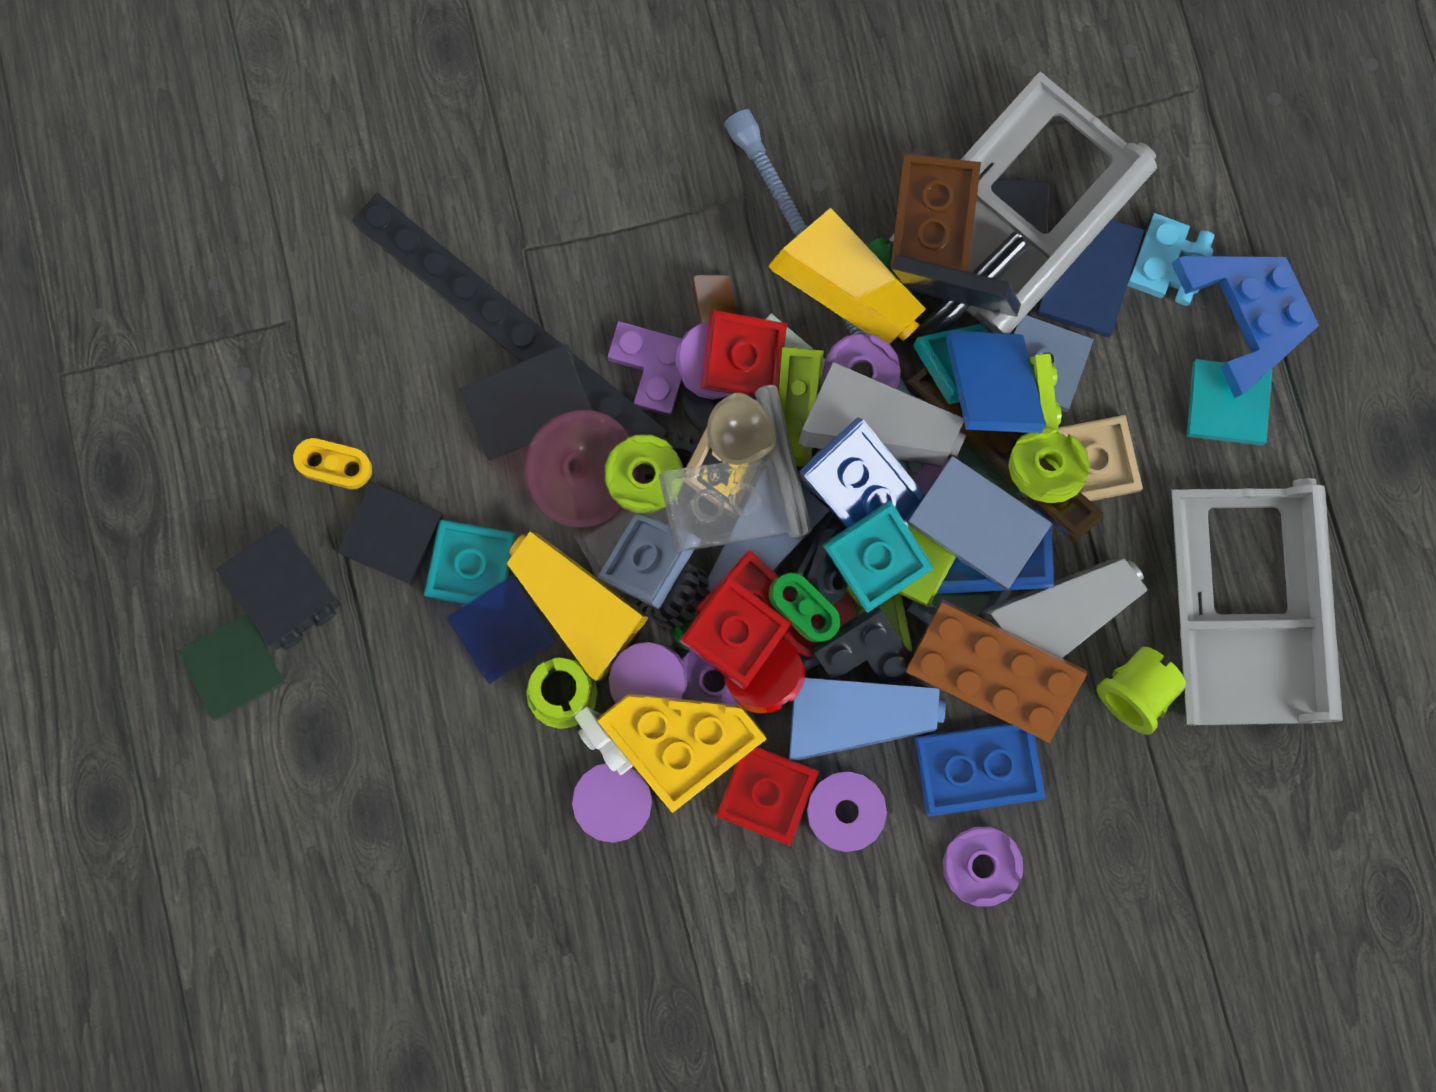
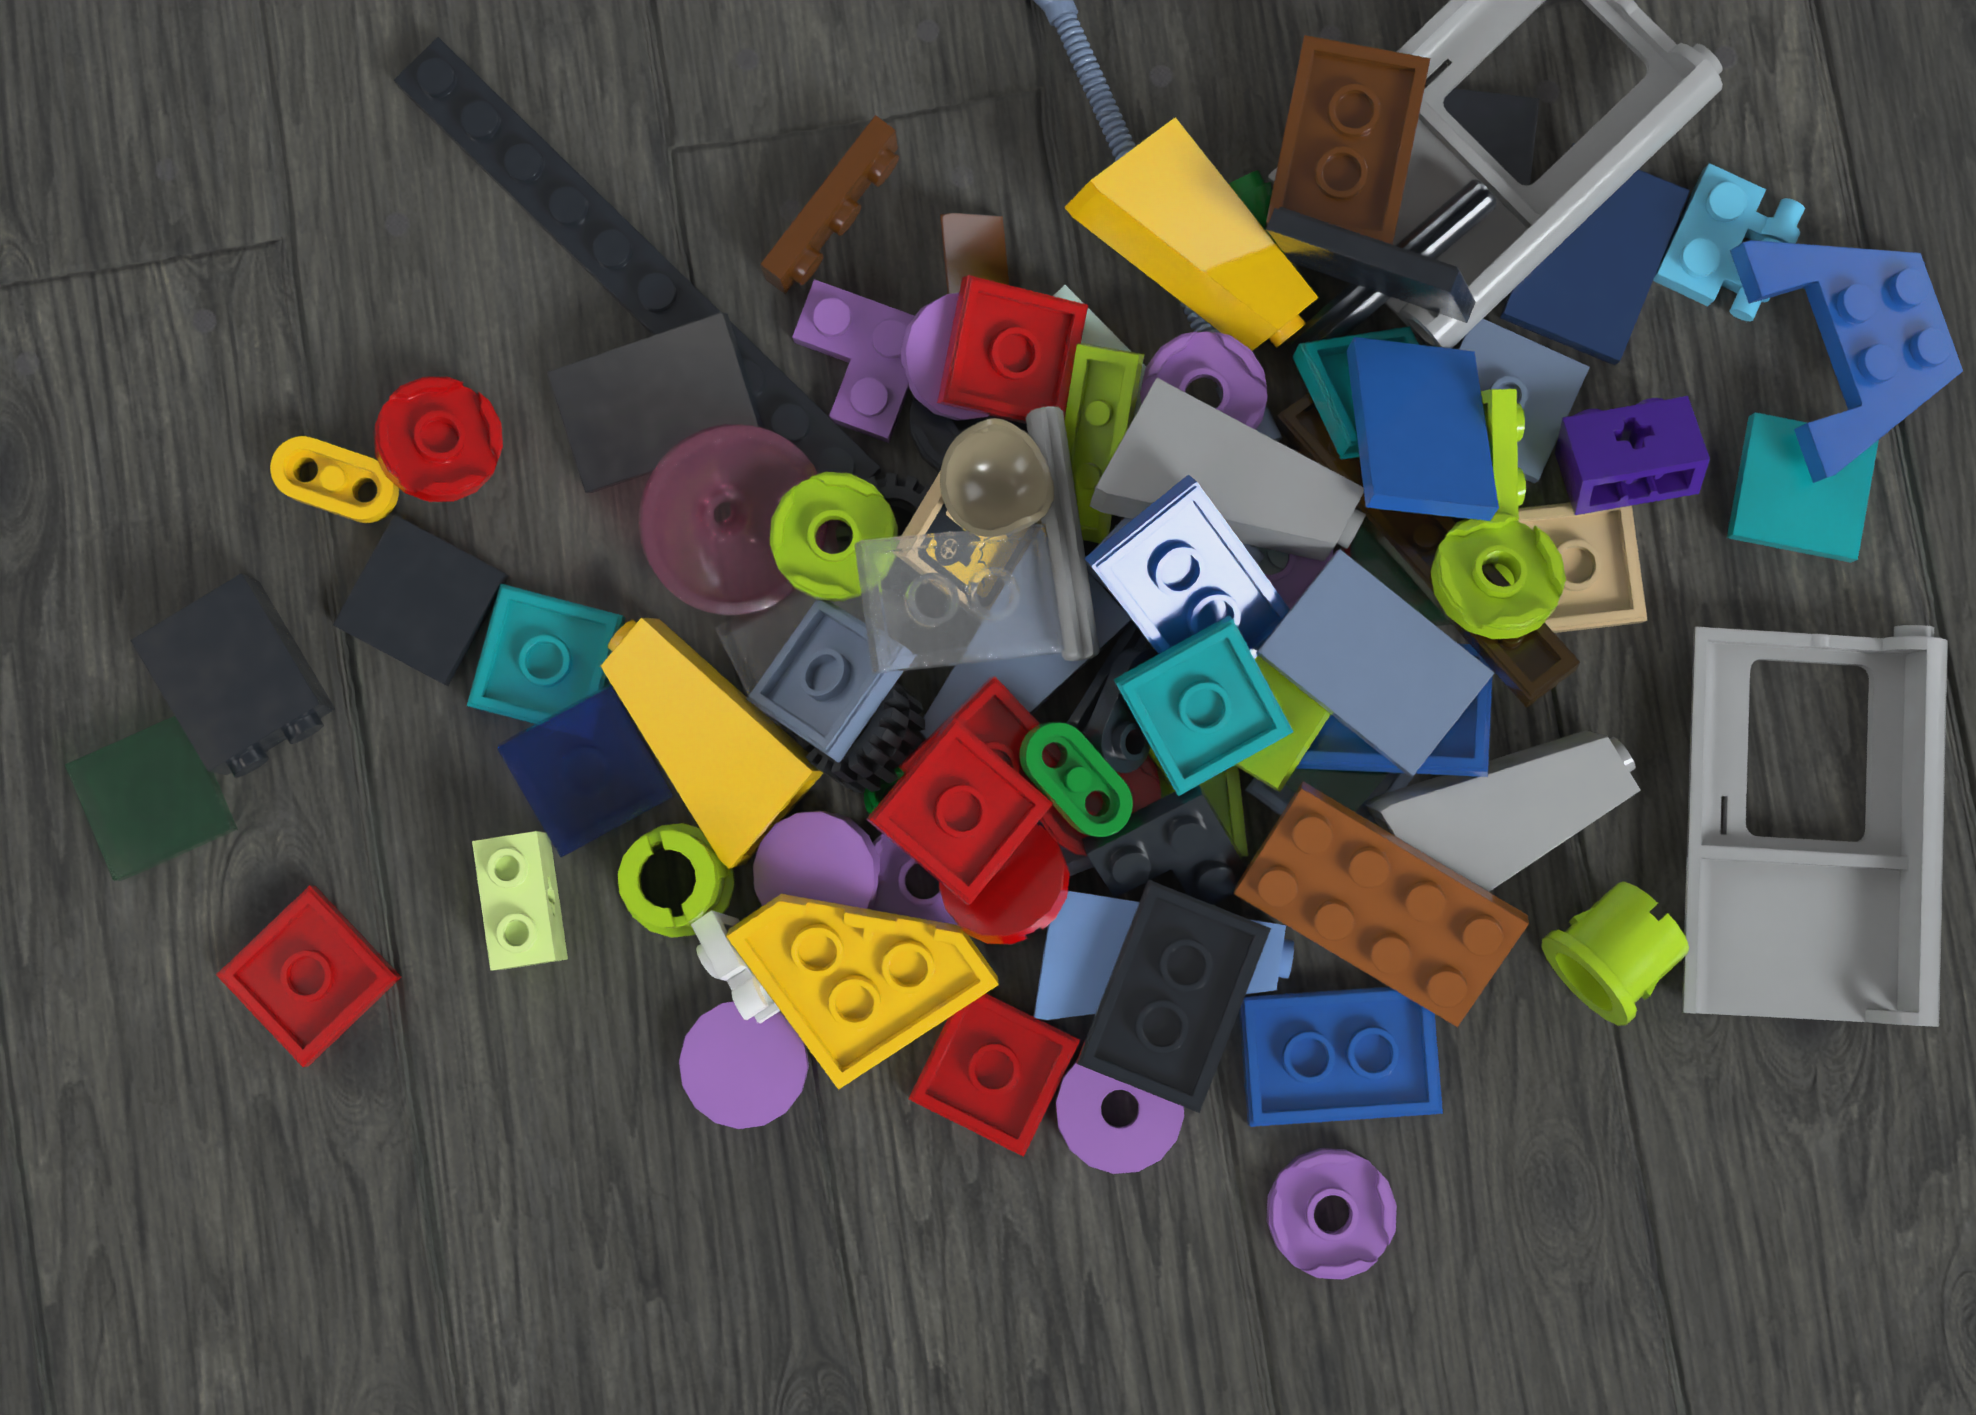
camera: 10 degrees right, 5 degrees up
none -> red tile [216,885,401,1067]
none -> red tile [374,377,503,502]
none -> yellowish green brick [472,831,568,971]
none -> reddish brown plate [760,115,899,295]
none -> black tile [1076,880,1271,1113]
none -> dark purple brick [1555,396,1710,515]

